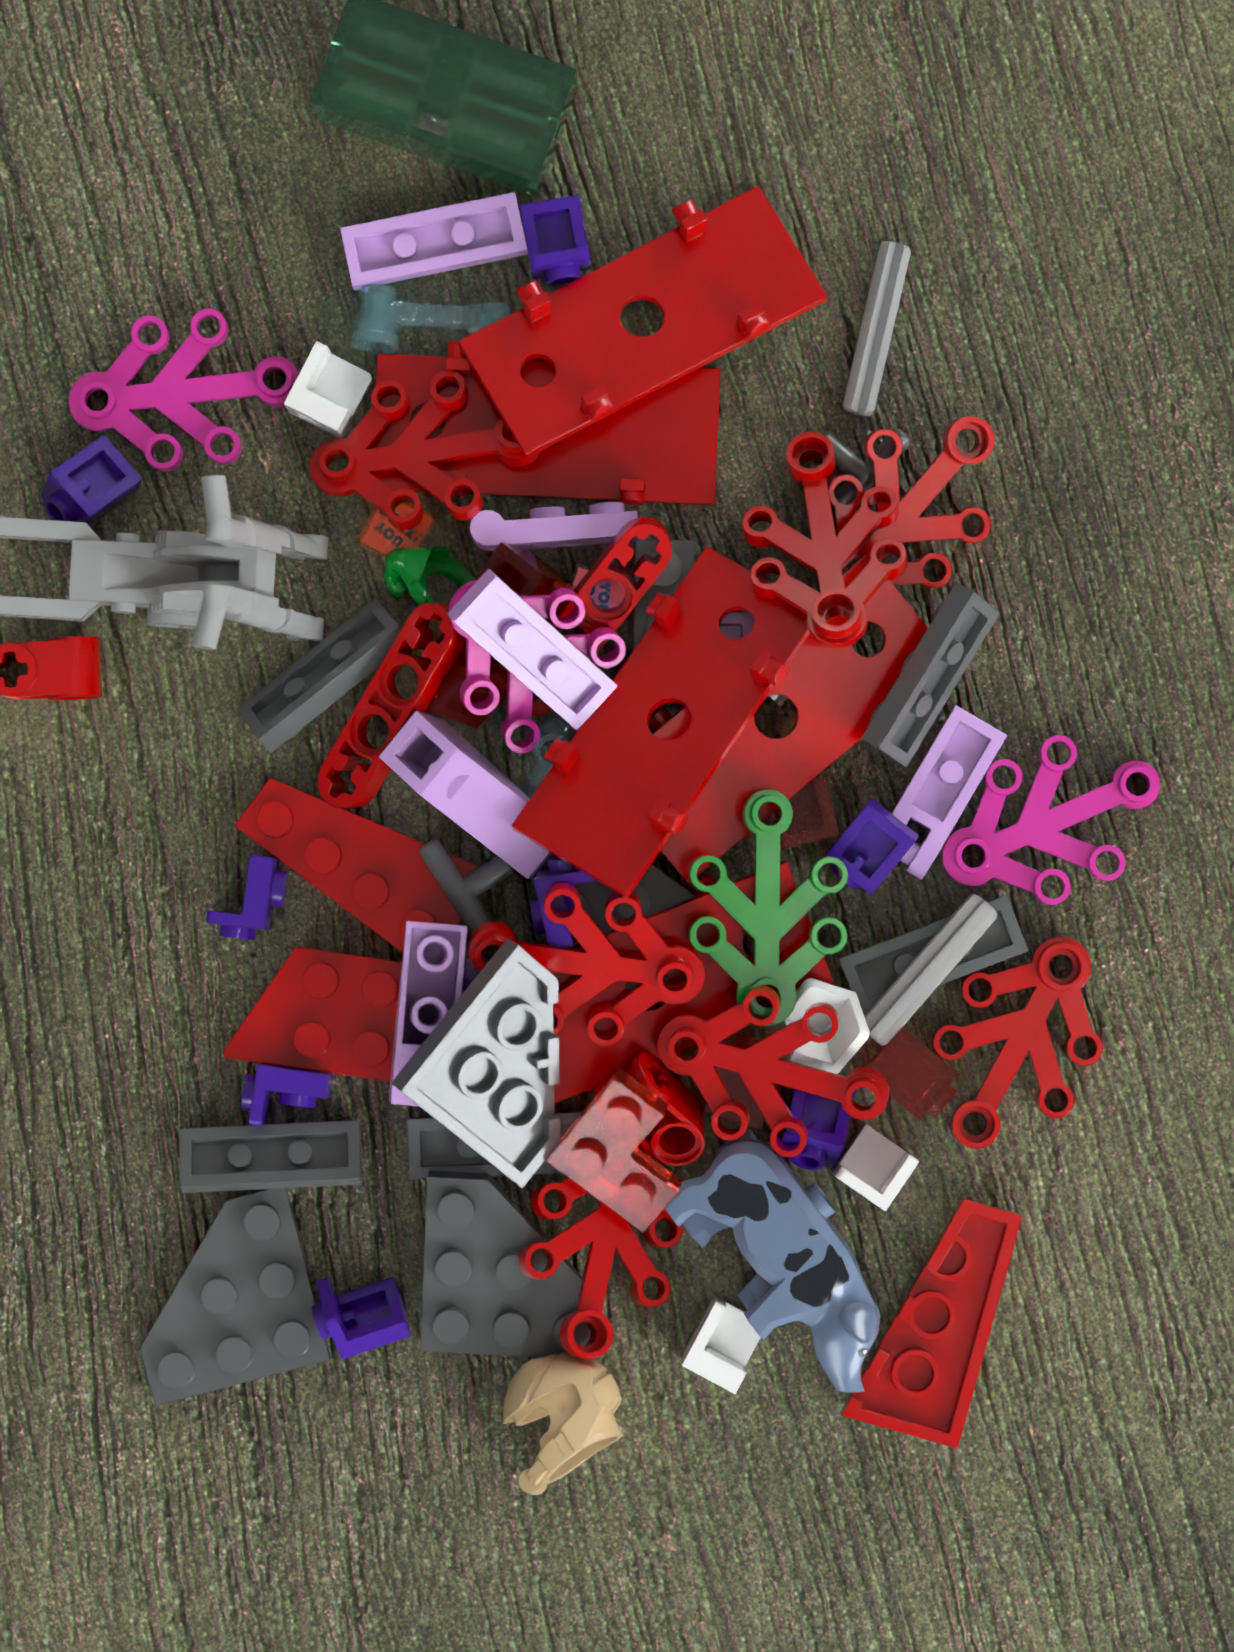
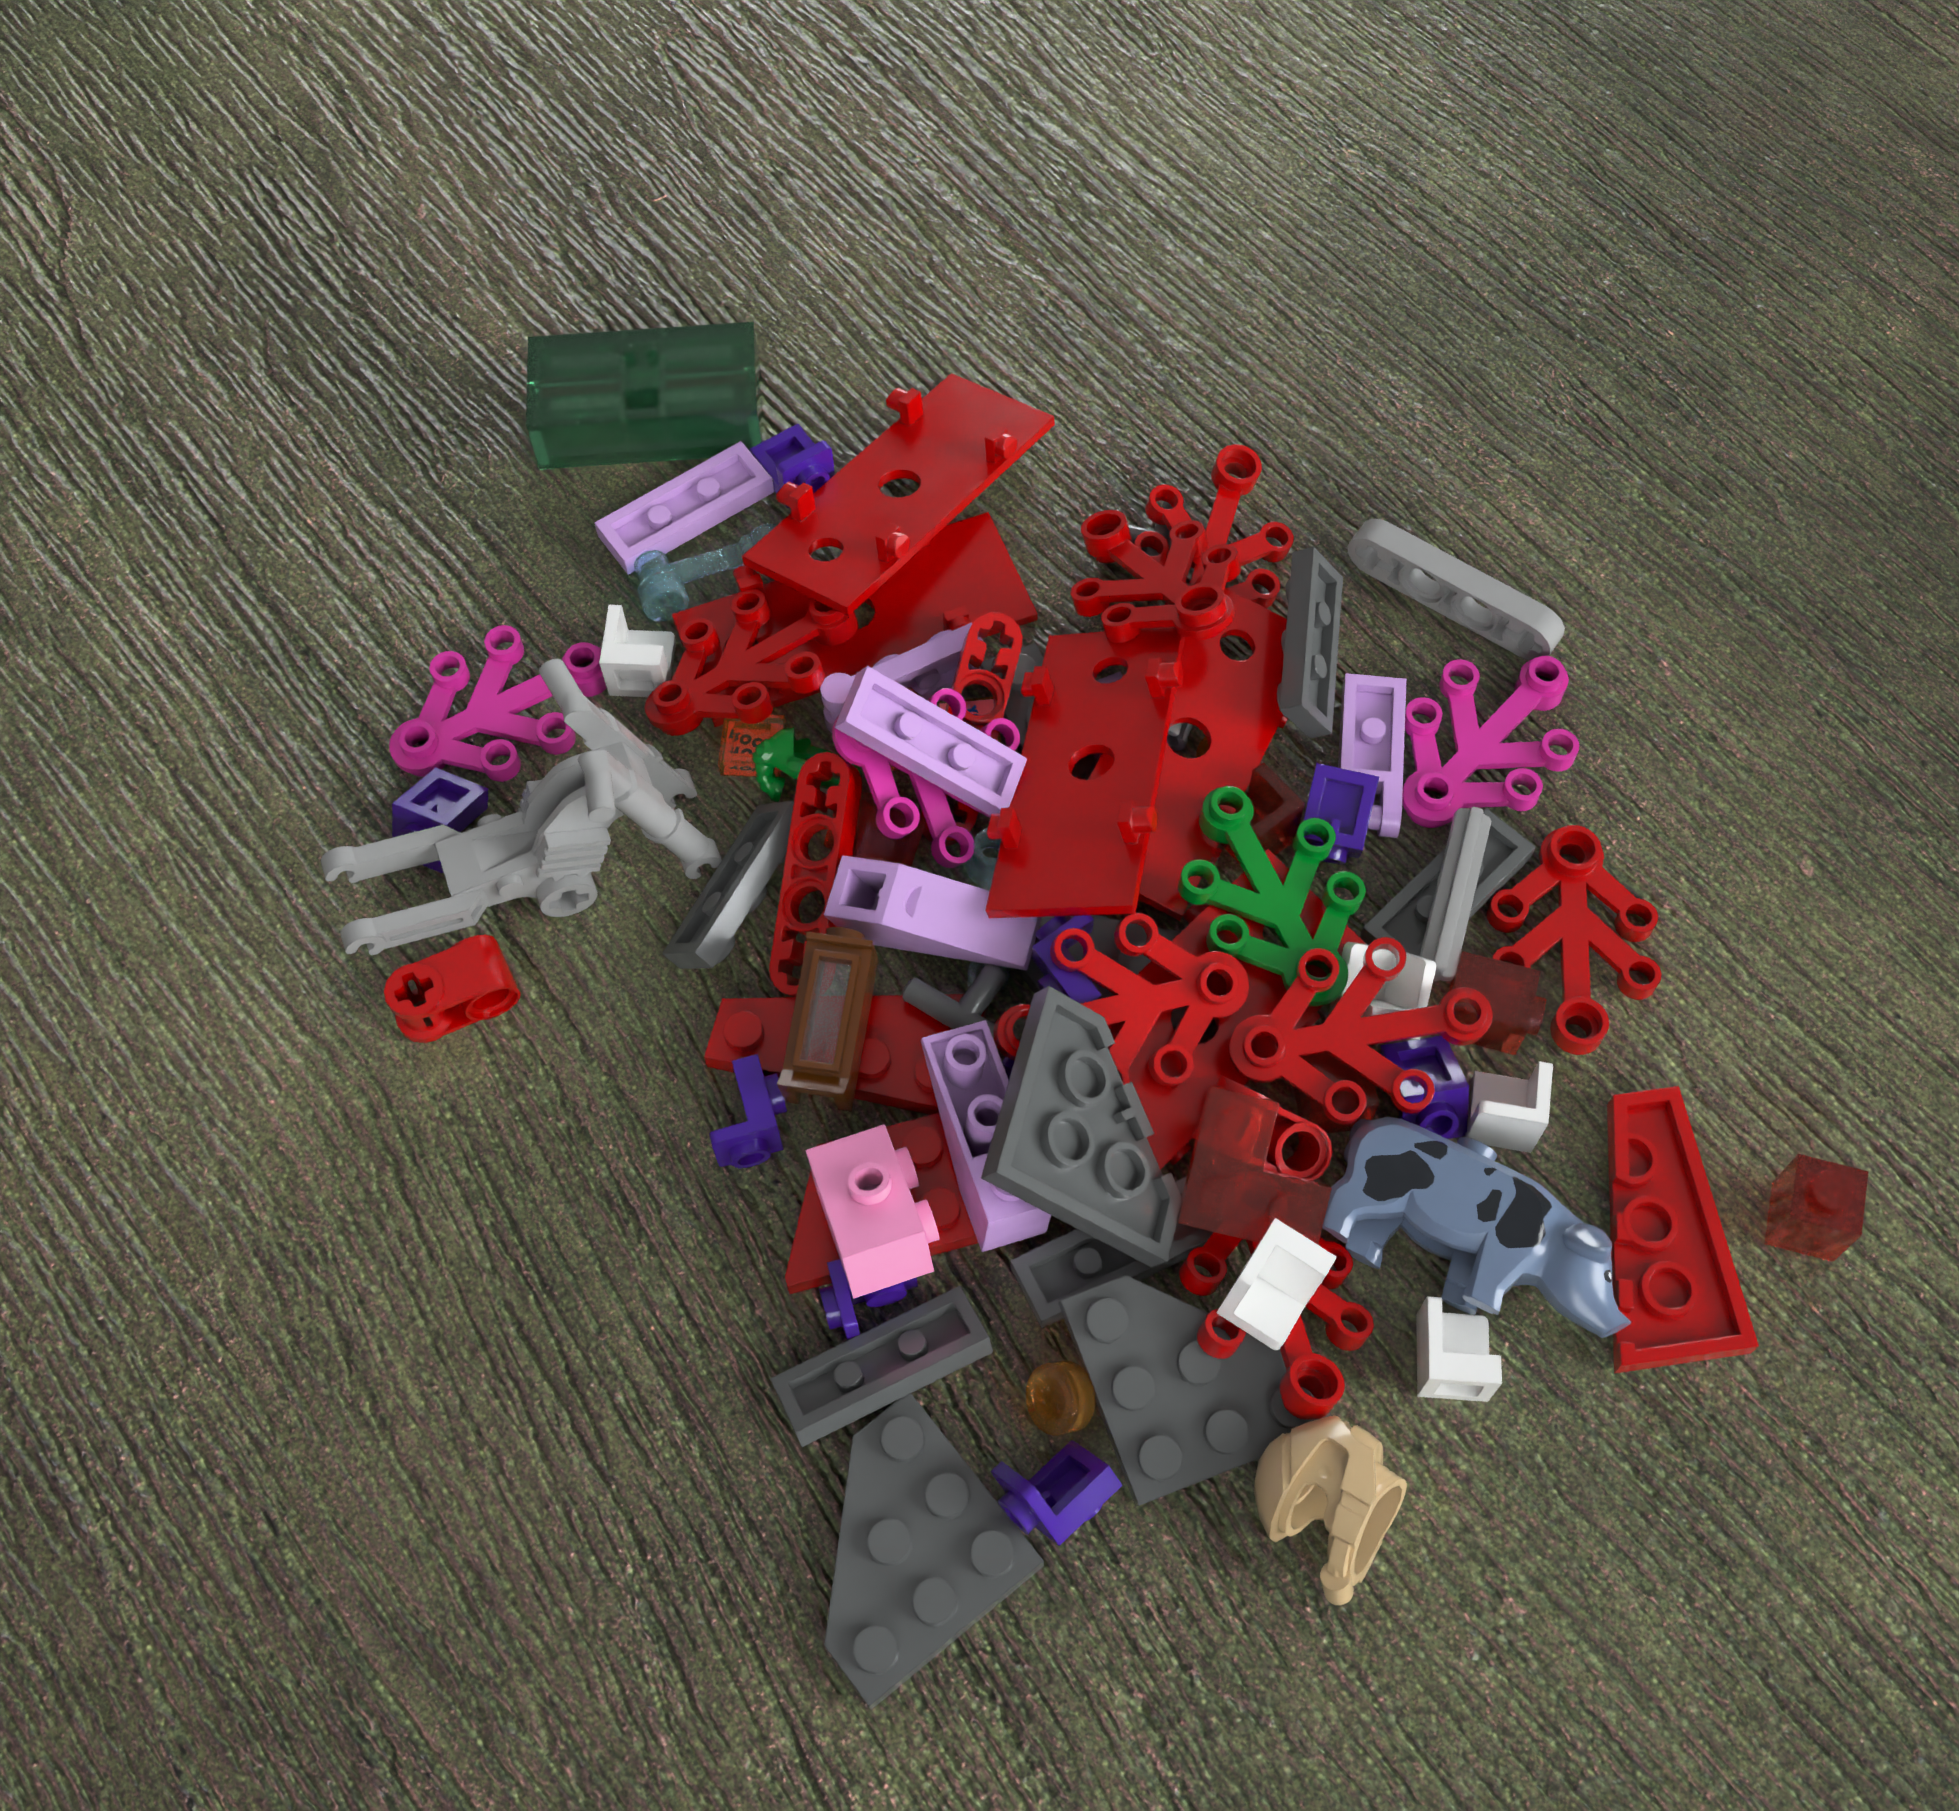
camera: 25 degrees left, 25 degrees down
light grey axle [842,241,911,416] -> none
none -> reddish brown window [776,927,879,1112]
none -> bright pink brick [805,1124,940,1299]
none -> clear orange tile [1026,1360,1095,1436]
none -> white panel [1217,1218,1337,1350]
none -> light grey beam [1347,519,1565,660]
none -> clear red brick [1764,1154,1869,1262]

